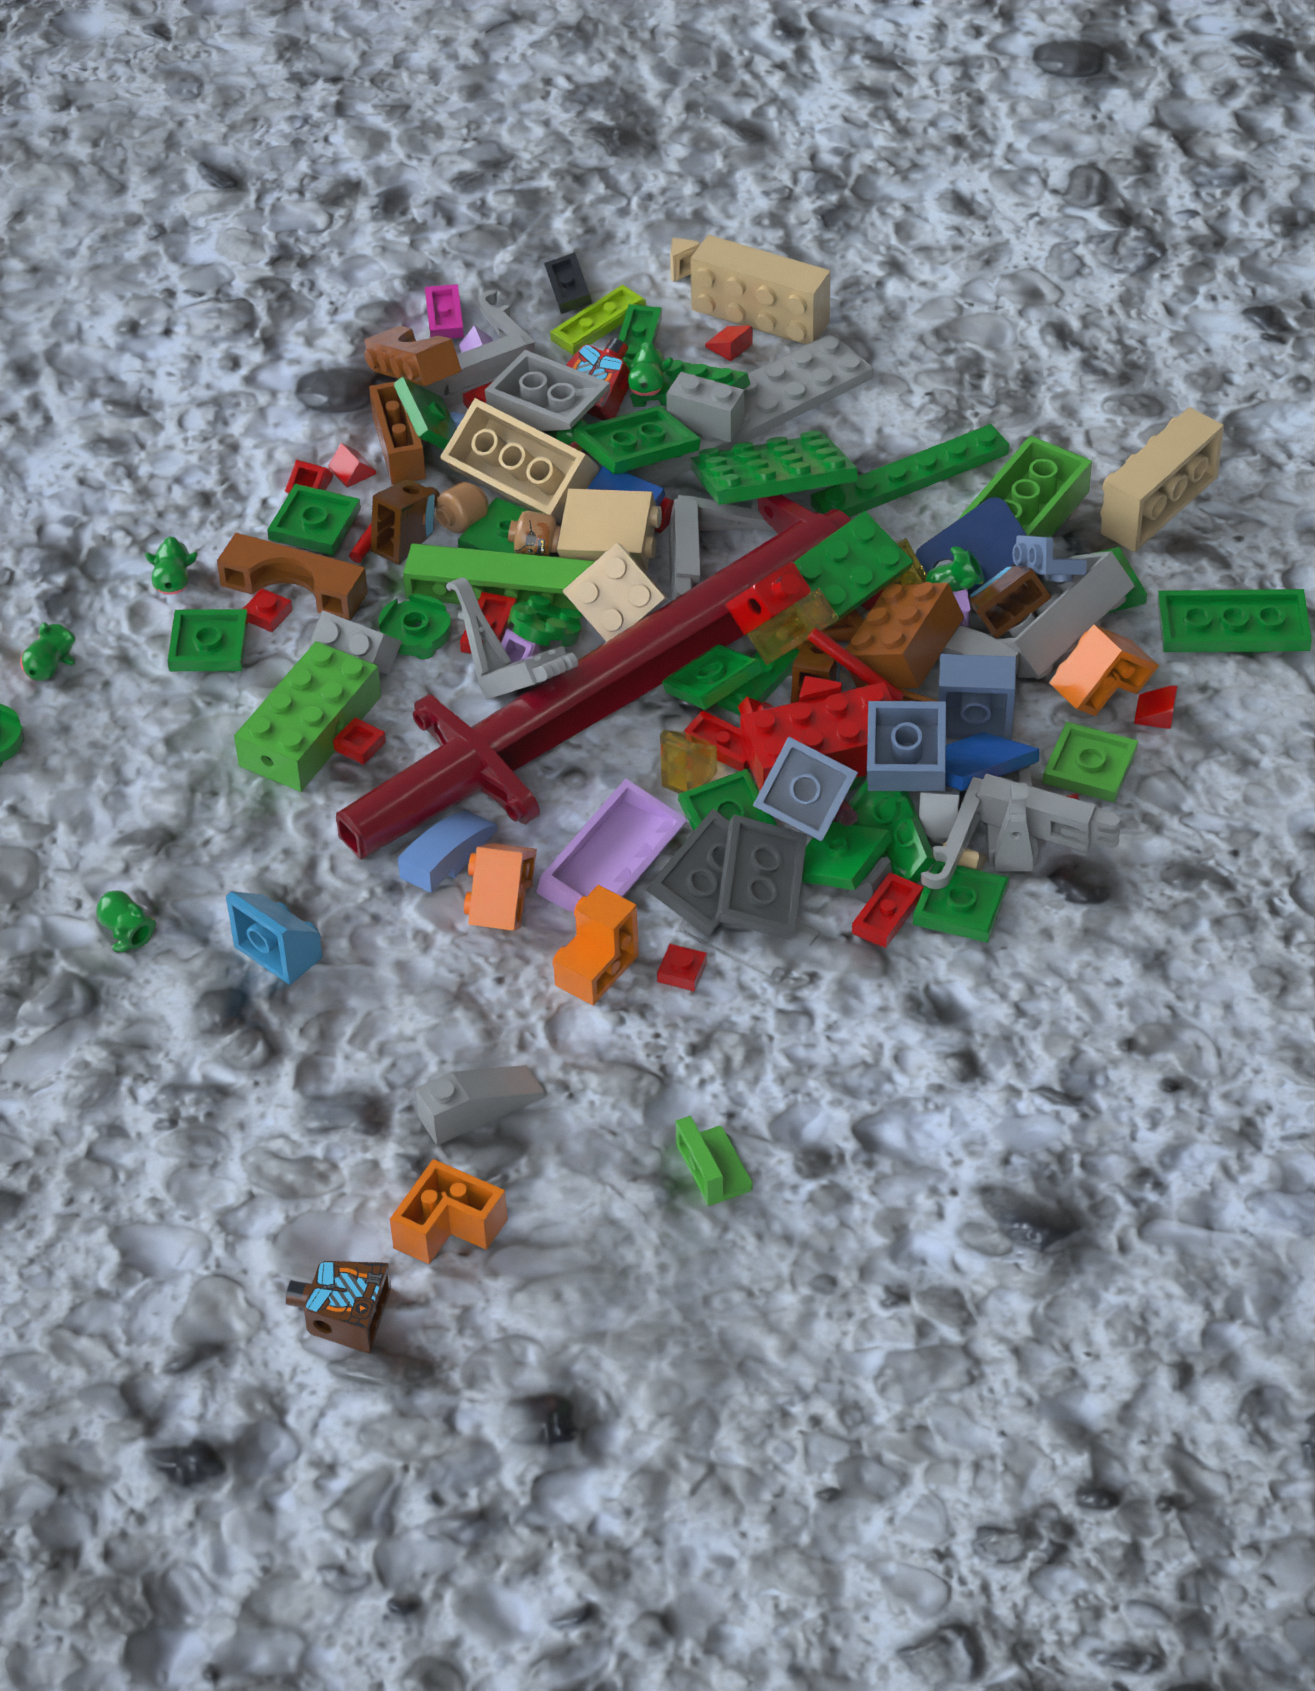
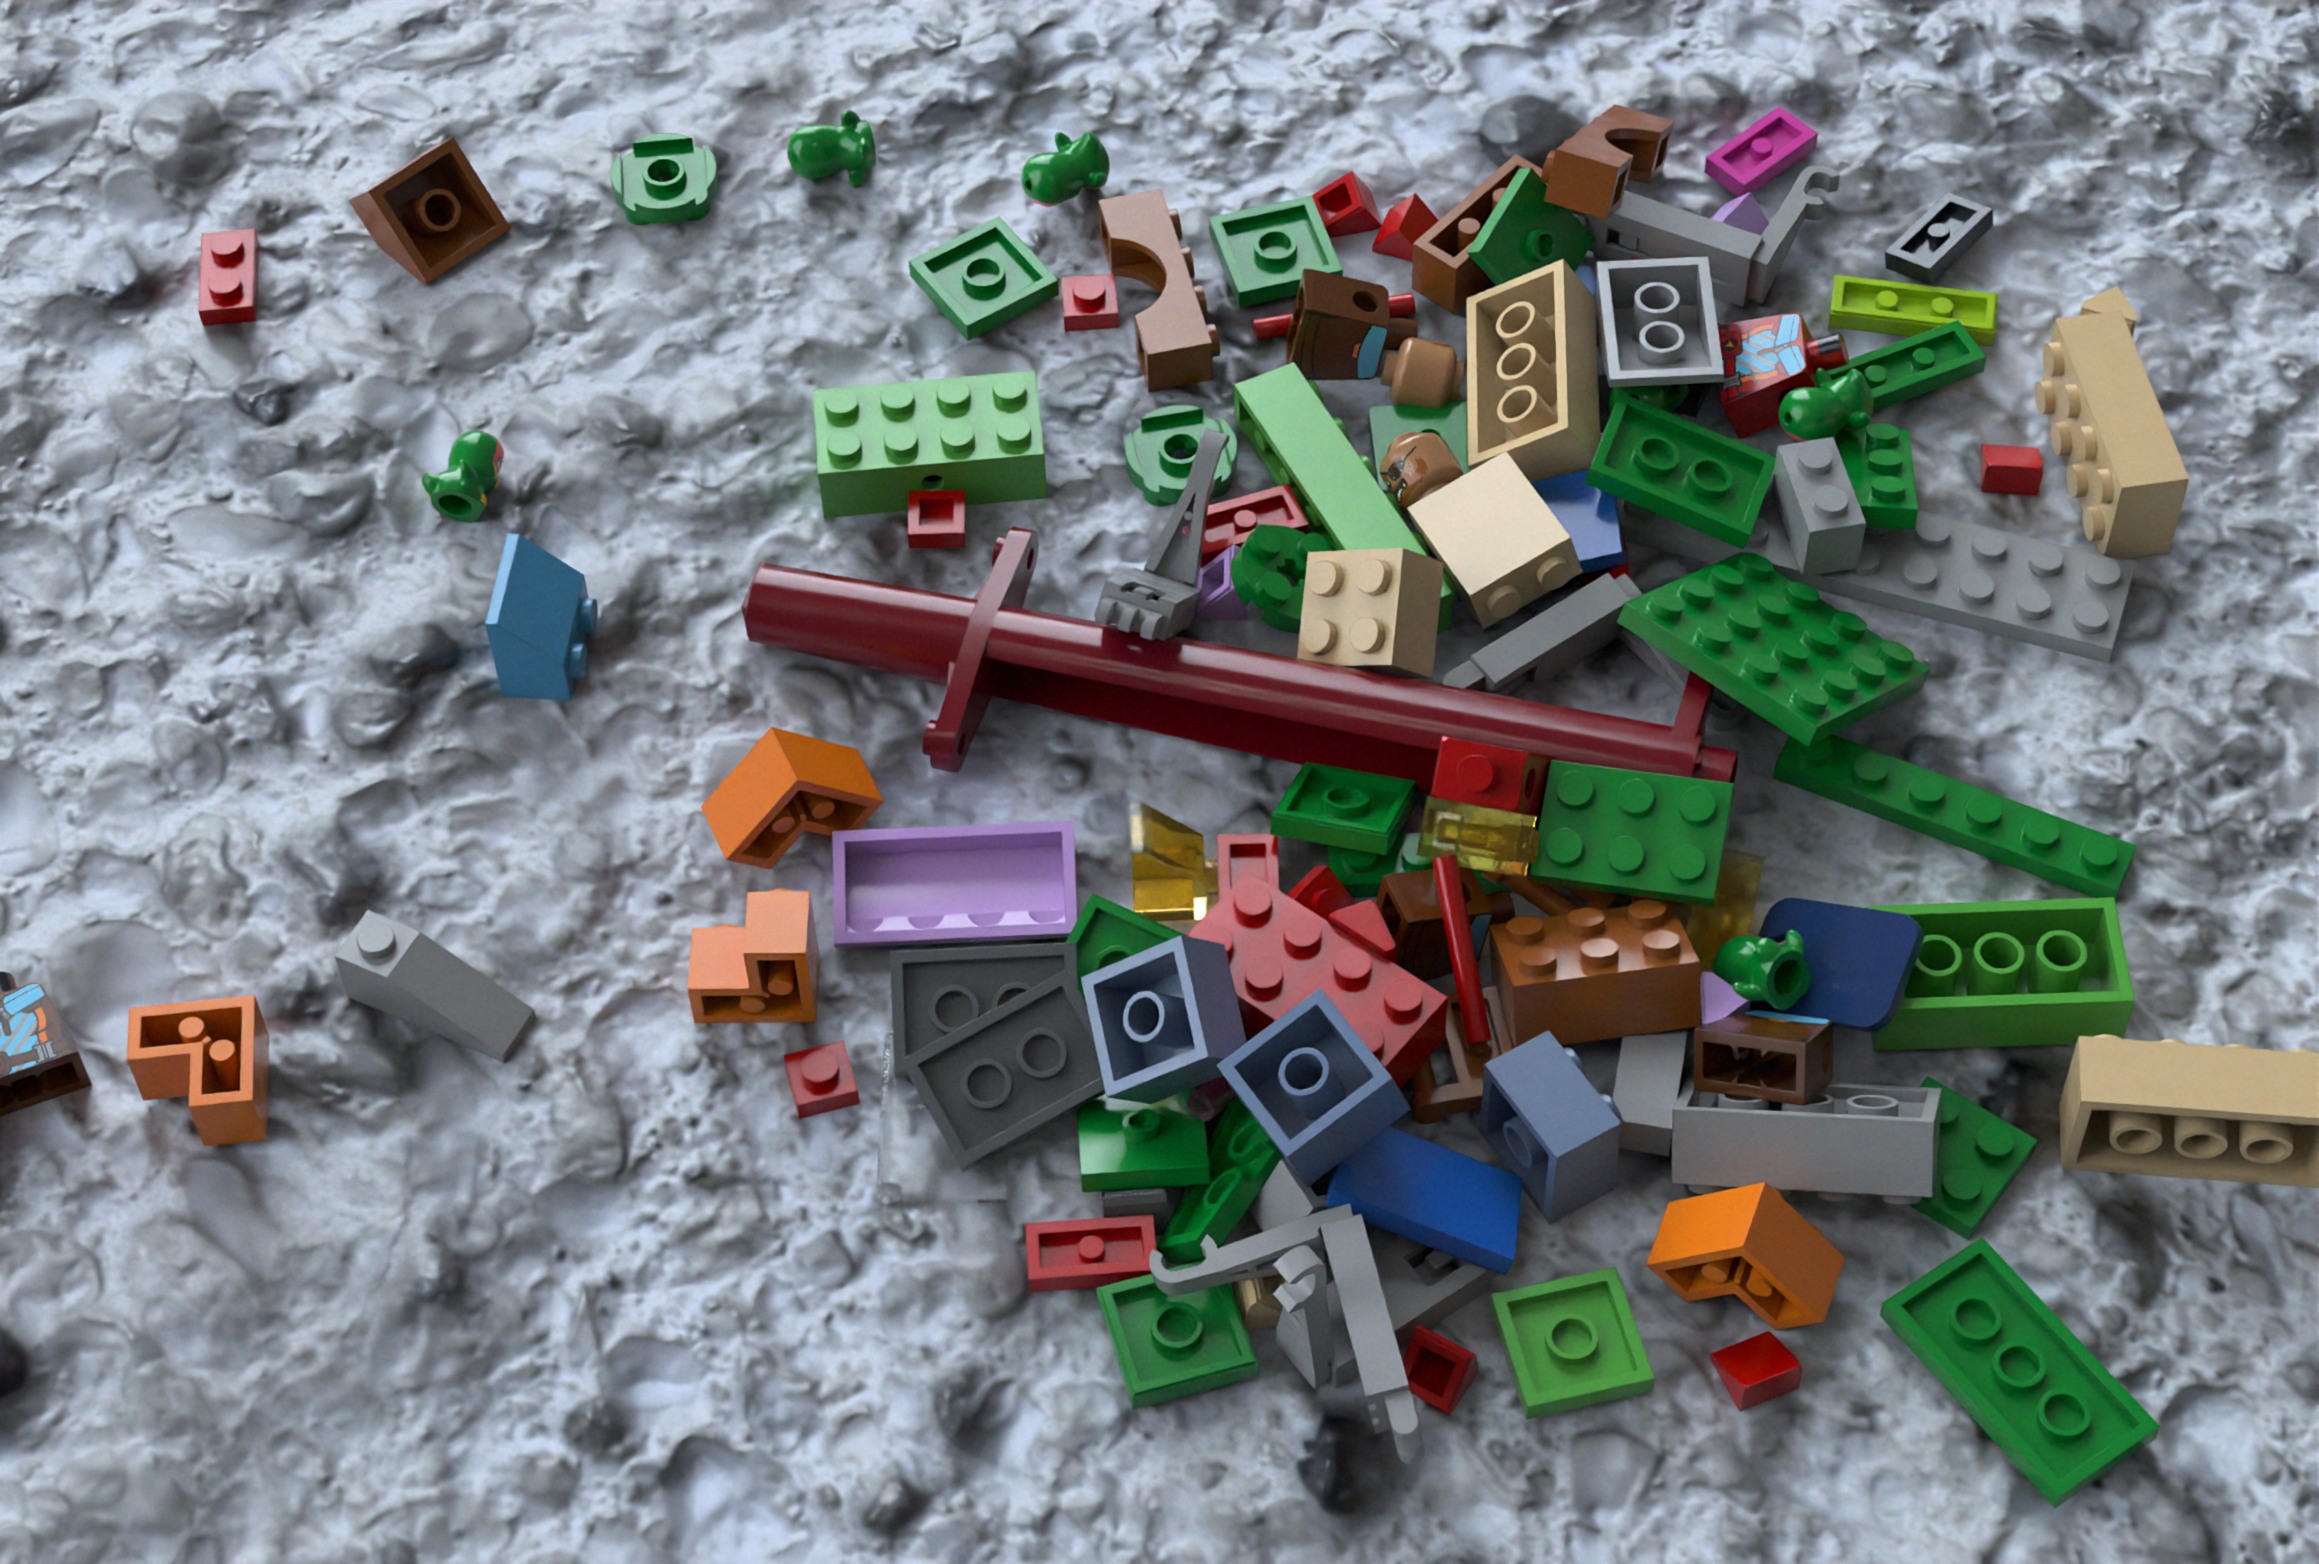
camera: 55 degrees right, 5 degrees up
light grey brick [309,610,402,675] -> none
medium blue slope [398,810,498,893] -> none
bright green panel [675,1115,753,1206] -> none
sand blue bracket [1012,535,1087,582] -> none

